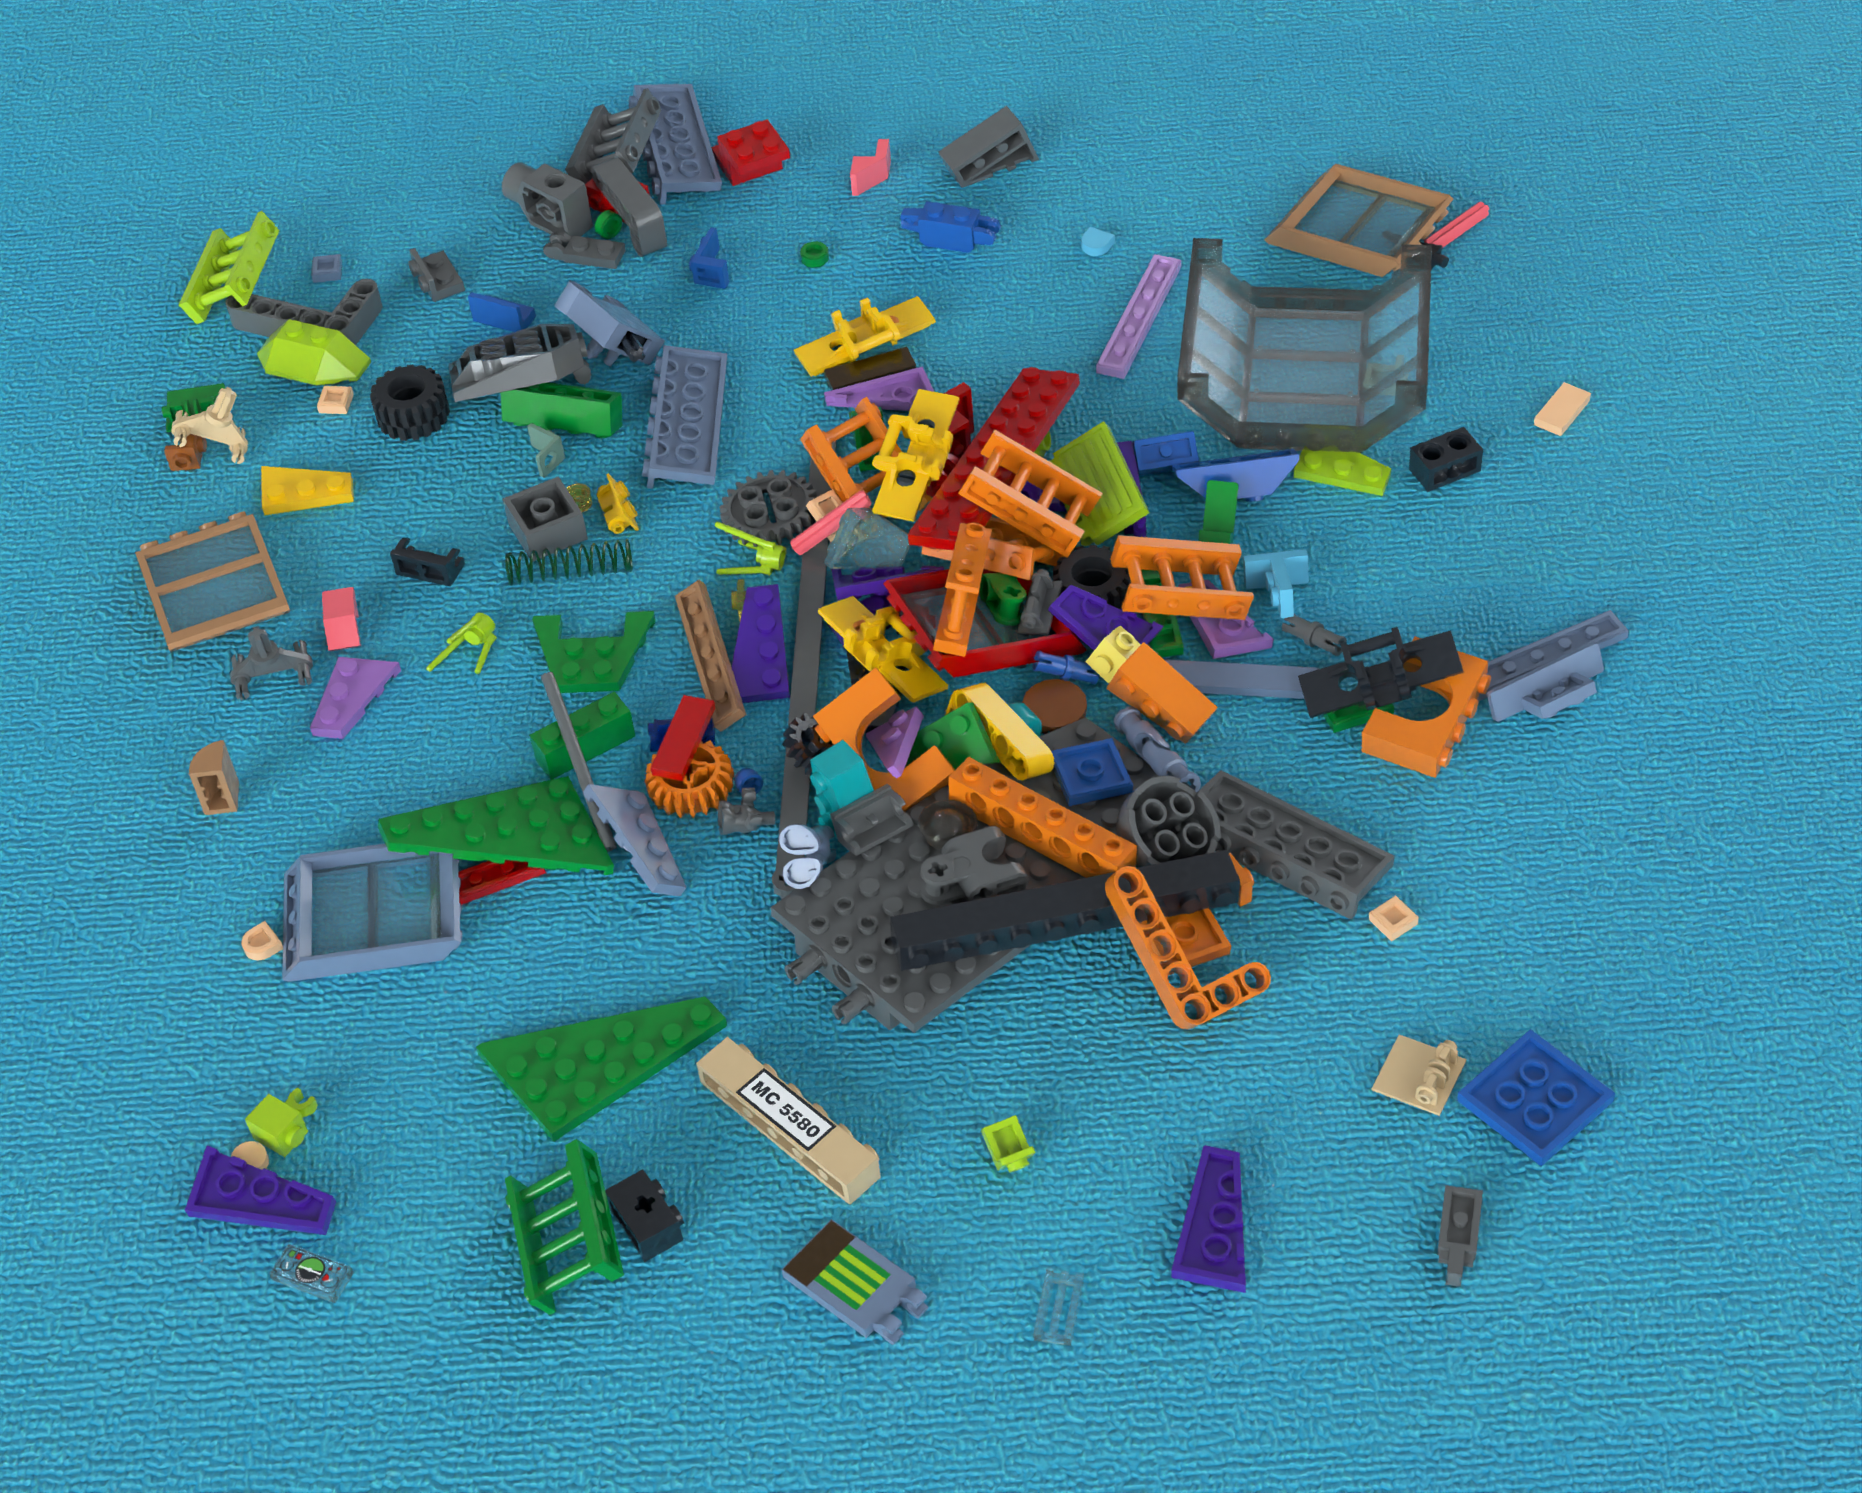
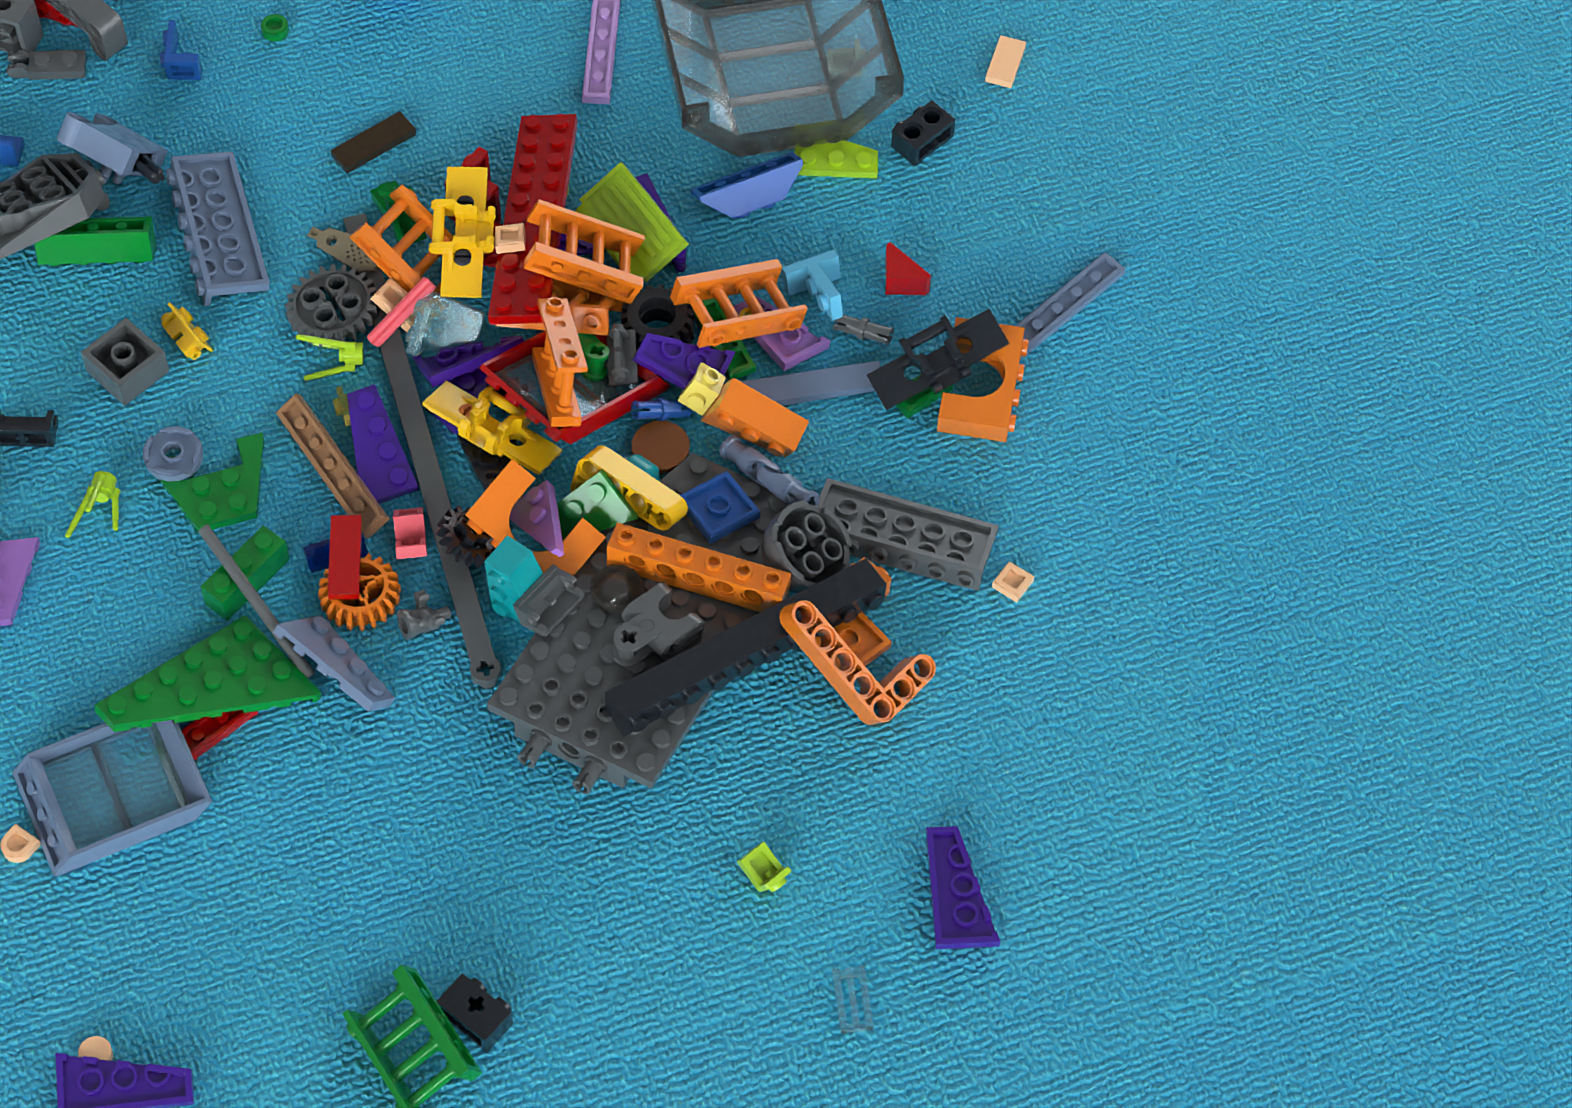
camera: 25 degrees left, 10 degrees up
lime brick [245,1088,318,1158] -> none
green wing [476,996,727,1142] -> none
dark green piece [505,539,633,586] -> none
sand green bracket [527,423,565,478] -> none
clear yellow bush [566,483,593,512] -> none
green tile [595,210,622,239] -> none
tan brick [696,1036,881,1205] -> none
blue hinge [734,768,763,795] -> none
piece [779,823,837,889] -> none
tile [781,1219,928,1345] -> none
yellow piece [793,296,936,377] -> none
medium lavender wing [824,366,934,411] -> none
blue panel [1132,431,1199,476] -> none
green bracket [1198,480,1239,544] -> none
tan hinge [1372,1034,1467,1116] -> none
dark grey hinge [1437,1185,1483,1287] -> none
blue plate [1457,1029,1615,1167] -> none
sand blue bracket [1487,641,1604,722] -> none
none -> sand blue tile [143,426,203,482]
none -> dark tan piece [307,227,379,274]
none -> coral slope [393,507,427,559]
none -> light nougat tile [495,223,526,254]
none -> red slope [885,242,931,295]

